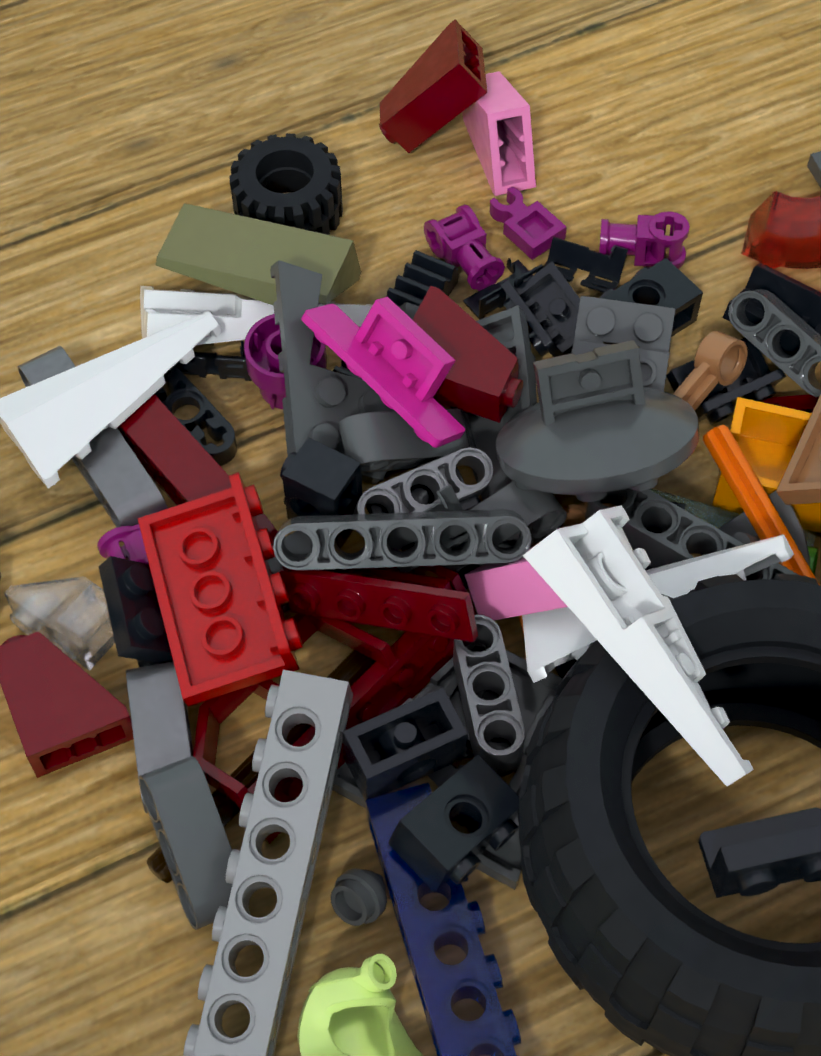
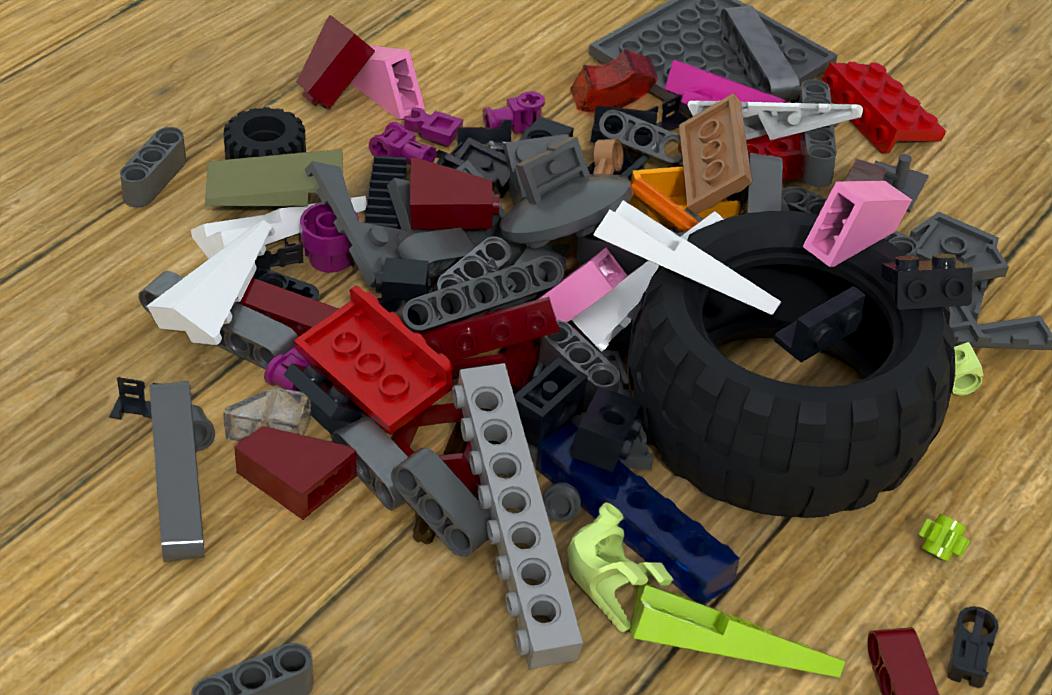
camera: 30 degrees left, 15 degrees down
dark pink bracket [301,296,465,448] -> none
none -> dark grey beam [120,127,186,208]

